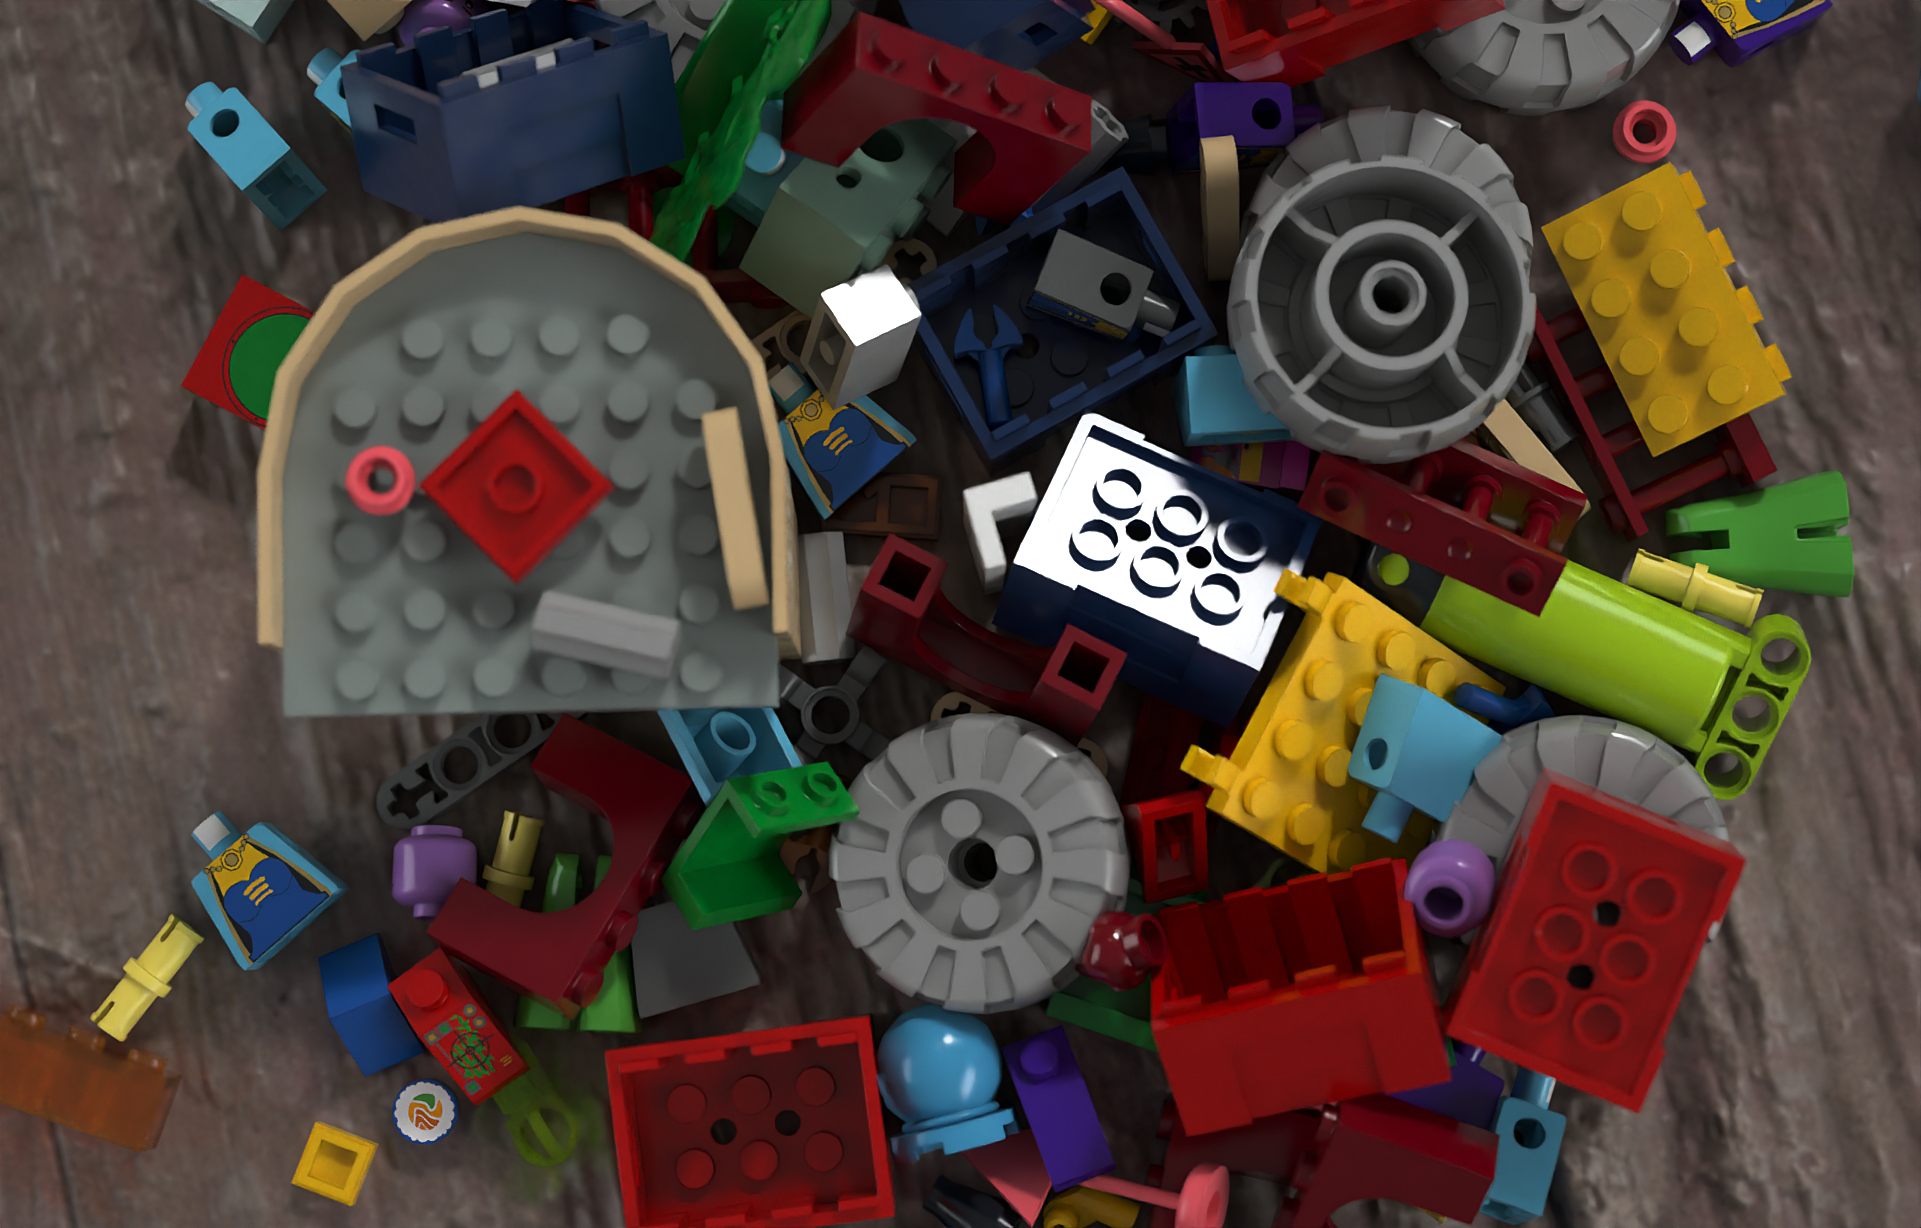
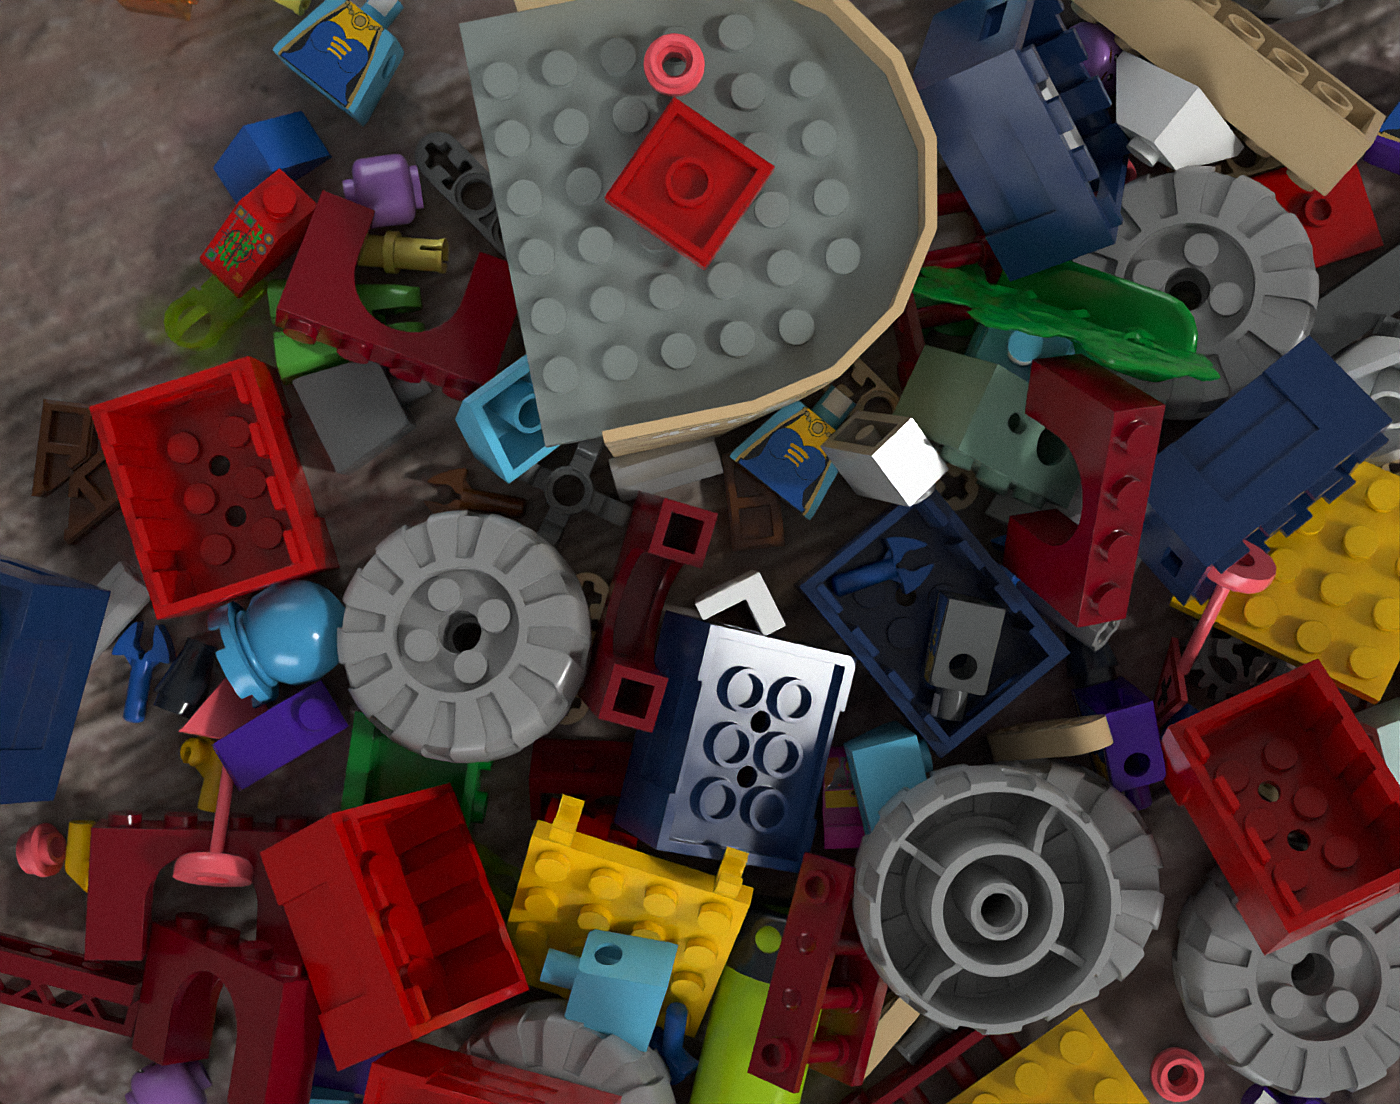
camera: 80 degrees right, 5 degrees up
yellow tile [291,1121,379,1206] -> none
tile [392,1078,460,1145] -> none
light grey axle [530,590,681,681] -> none
green panel [661,761,860,931] -> none
tan beam [702,408,769,610] -> none
dark red animal [1074,911,1168,991] -> none
red slope [1122,790,1209,905] -> none
medium lavender head [1404,839,1497,937] -> none

